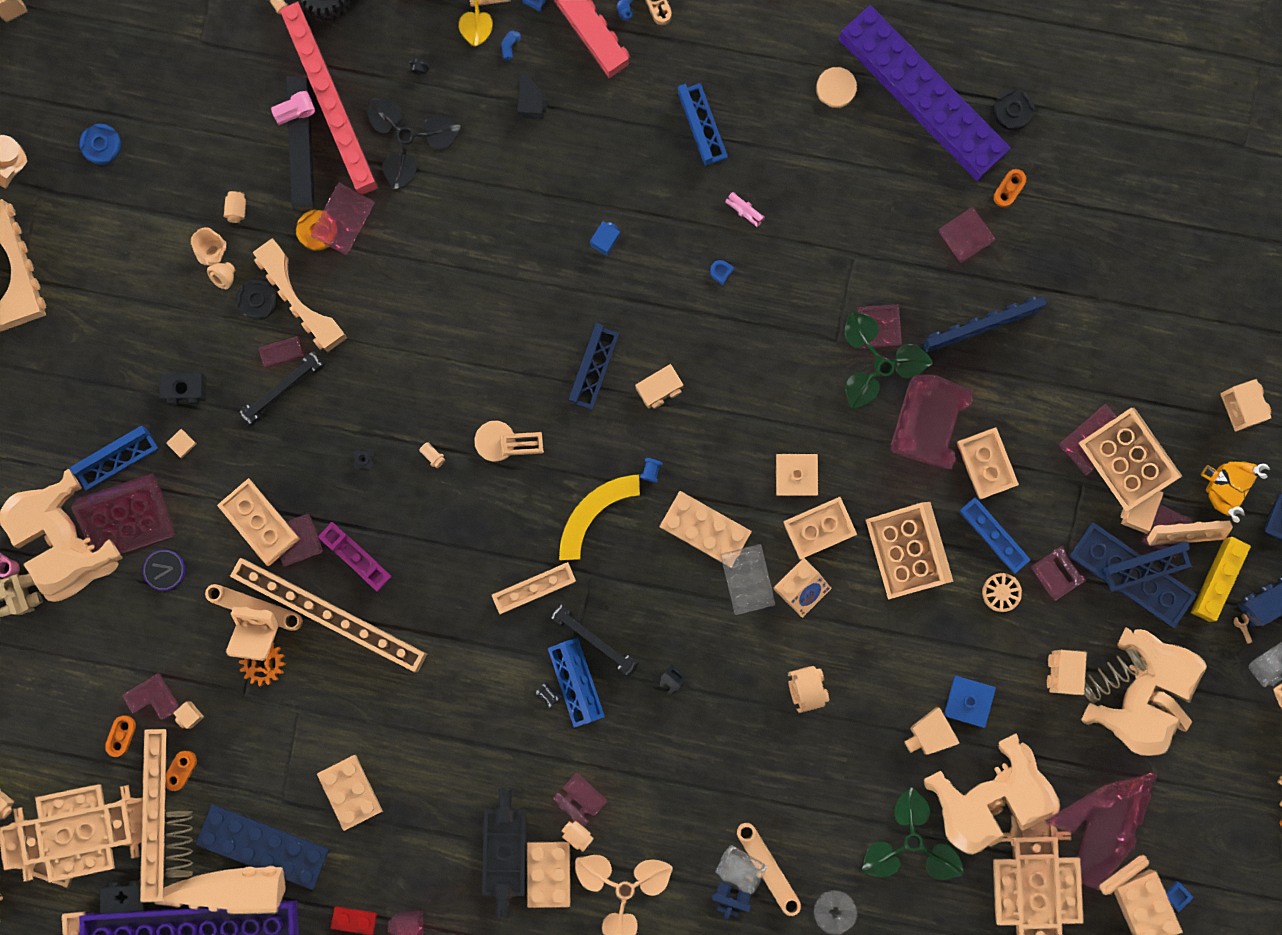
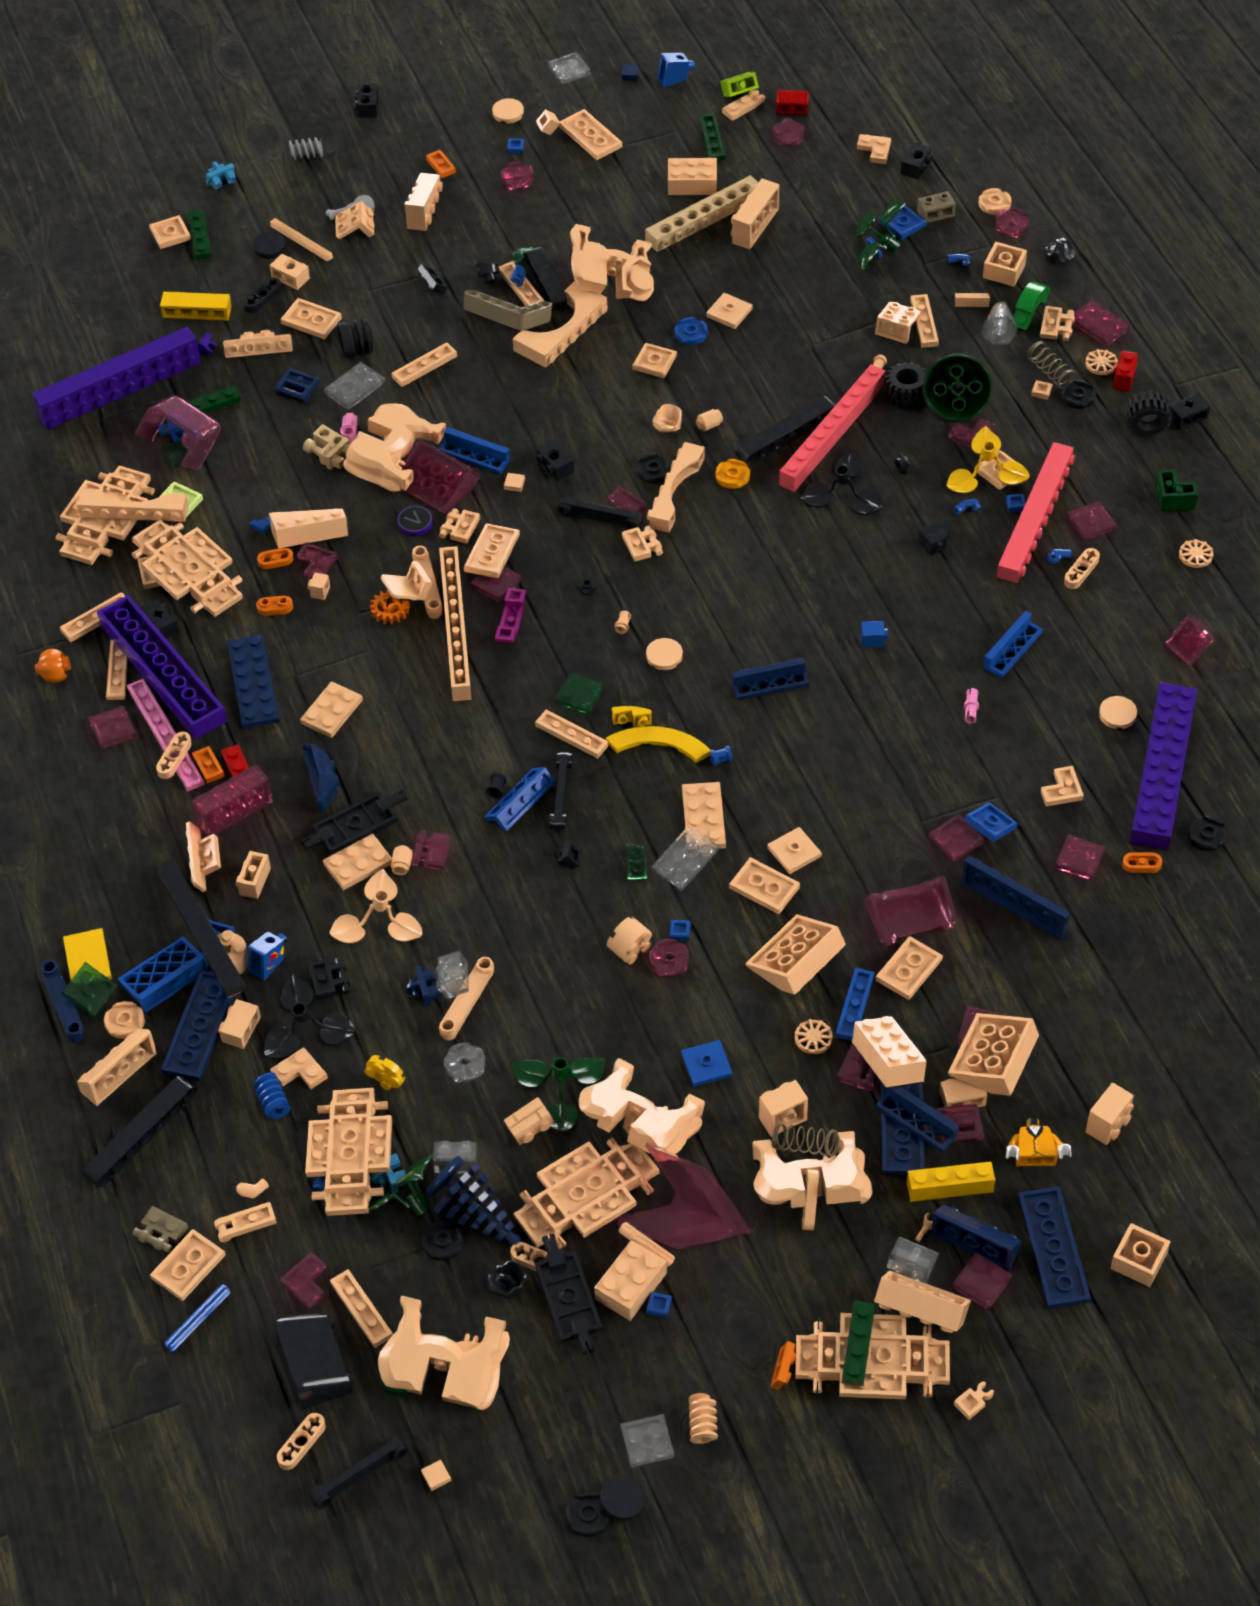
camera: 55 degrees right, 30 degrees down
light nougat plate [141,729,167,902] -> none
light nougat wedge [155,866,286,914] -> none
dark tan piece [165,811,193,877] -> none
light nougat brick [207,262,235,289] -> none
bright pink piece [271,91,315,125] -> none
clear pink plate [310,182,375,256] -> none
light nougat tile [500,432,543,456] -> none
light nougat brick [635,364,683,409] -> none
blue tile [710,260,734,285] -> none
light nougat slope [773,558,832,618] -> none
dark green plant [845,312,933,408] -> none
light nougat torso [905,707,959,754] -> none
light nougat plate [1147,521,1233,545] -> none
none -> blue tile [249,517,271,534]
none -> light nougat wedge [269,509,348,548]
none -> dark blue wedge [301,744,340,814]
none -> light nougat plate [439,509,480,544]
none -> light nougat brick [504,1097,554,1145]
none -> clear green plate [554,672,604,714]
none -> yellow slope [612,706,652,728]
none -> light nougat plate [622,526,663,562]
none -> clear green slope [626,844,647,879]
none -> light nougat plate [632,343,677,378]
none -> clear pink plate [649,939,689,977]
none -> blue tile [669,920,691,941]
none -> light nougat plate [706,293,753,329]
none -> light nougat brick [852,1016,927,1087]
none -> blue tile [964,802,1018,842]
none -> light nougat plate [1040,766,1084,807]

